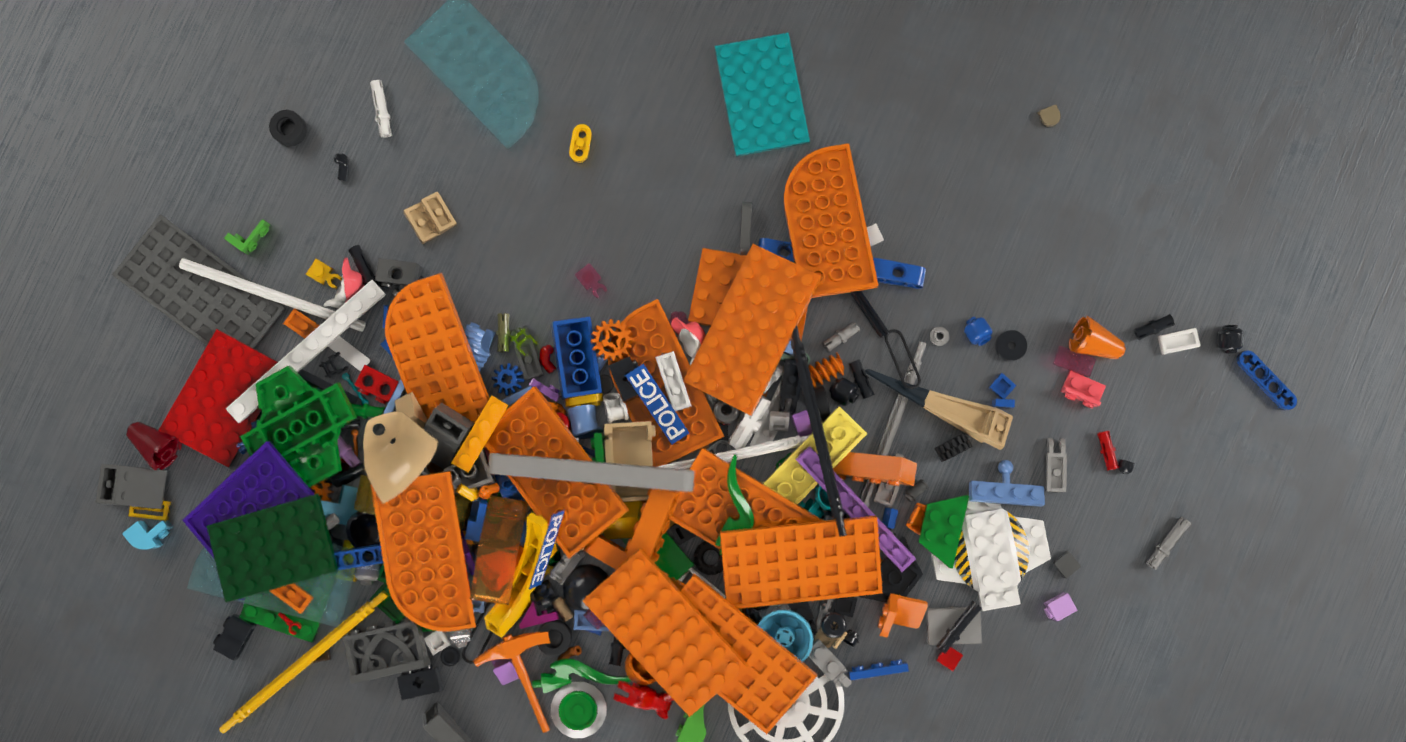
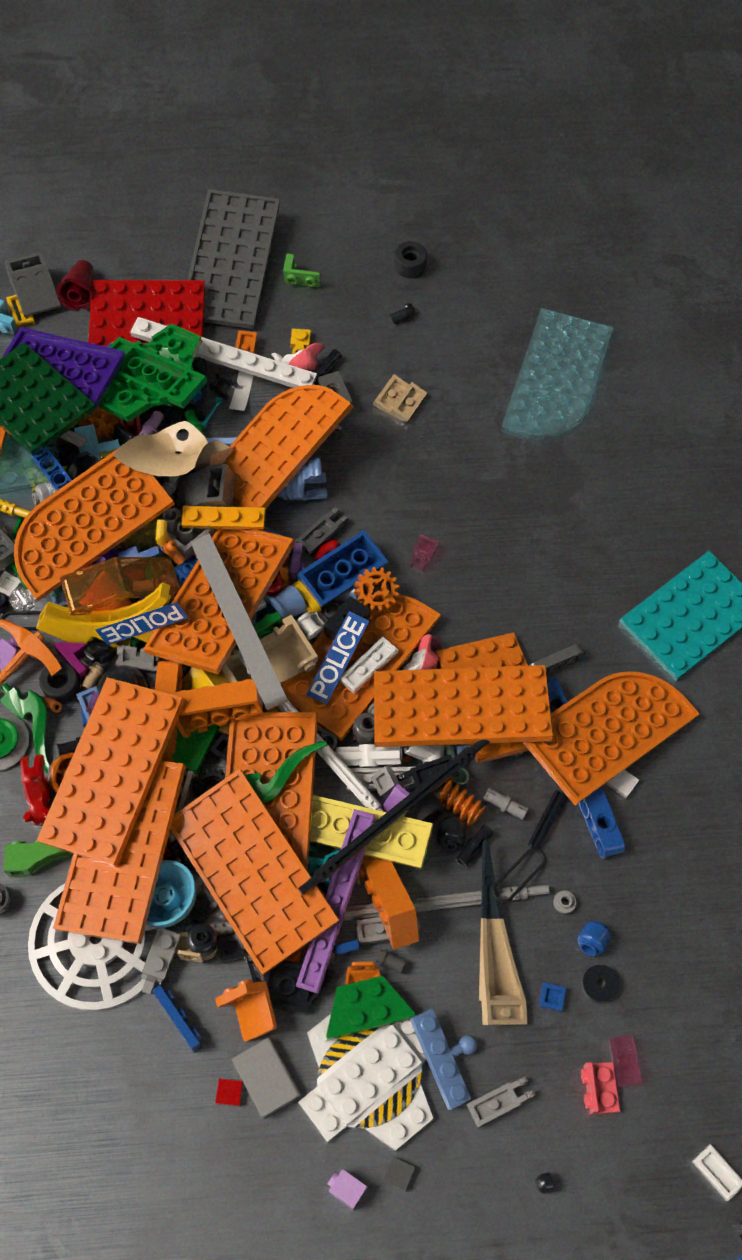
camera: 60 degrees right, 20 degrees down
white axle [179,258,366,332] -> none
red brick [354,364,399,404] -> none
white pin [370,80,392,138] -> none
blue gear [491,363,525,396] -> none
olive pin [496,313,511,353] -> none
clear neon green piece [510,327,538,356] -> none
yellow plate [569,124,592,163] -> none
black plate [843,629,860,647] -> none
black tyre [934,433,973,462] -> none
black pin [936,601,982,654] -> none
blue tile [992,399,1015,409] -> none
orange cone [1069,316,1126,359] -> none
red pin [1097,431,1119,471] -> none
black pin [1134,314,1175,340] -> none

